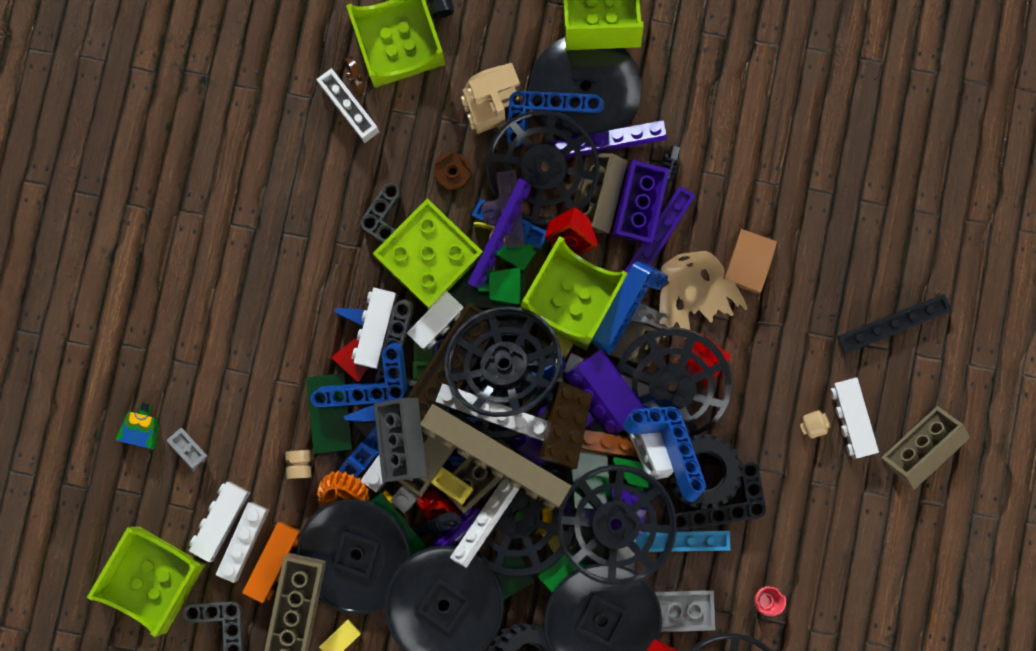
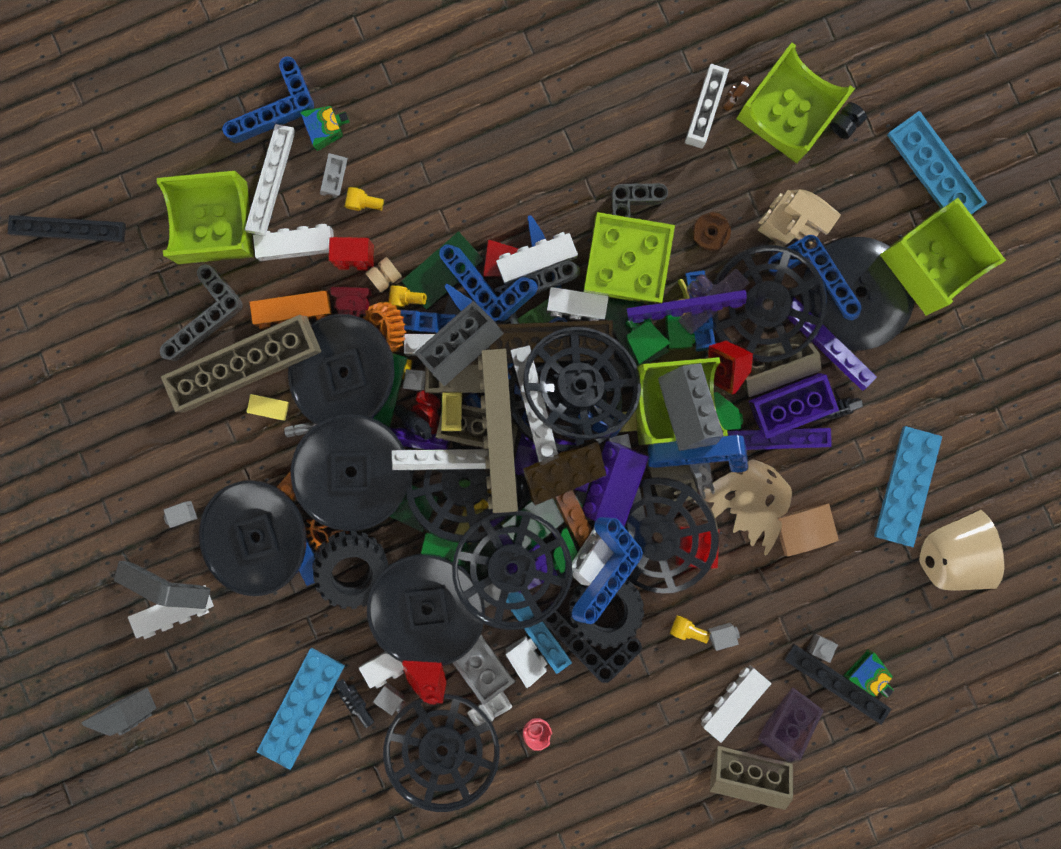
camera: 50 degrees right, 5 degrees up
white brick [216,502,270,583] -> none
tan head [800,410,831,439] -> none
none -> blue beam [222,56,314,143]
none -> white plate [245,124,295,236]
none -> light grey axle [284,422,317,437]
none -> red brick [329,237,374,271]
none -> dark red piece [331,287,372,318]
none -> yellow pin [344,187,384,211]
none -> yellow pin [388,286,427,308]
none -> white slope [467,691,512,727]
none -> white slope [506,636,548,688]
none -> dark grey slope [658,363,724,451]
none -> yellow pin [670,615,710,643]
none -> light grey brick [708,623,740,651]
none -> green slope [714,392,743,430]
none -> clear purple slope [758,688,824,762]
none -> light grey brick [806,633,838,662]
none -> torso [844,649,894,698]
none -> dark azure plate [874,426,942,547]
none -> tan piece [919,510,1004,590]

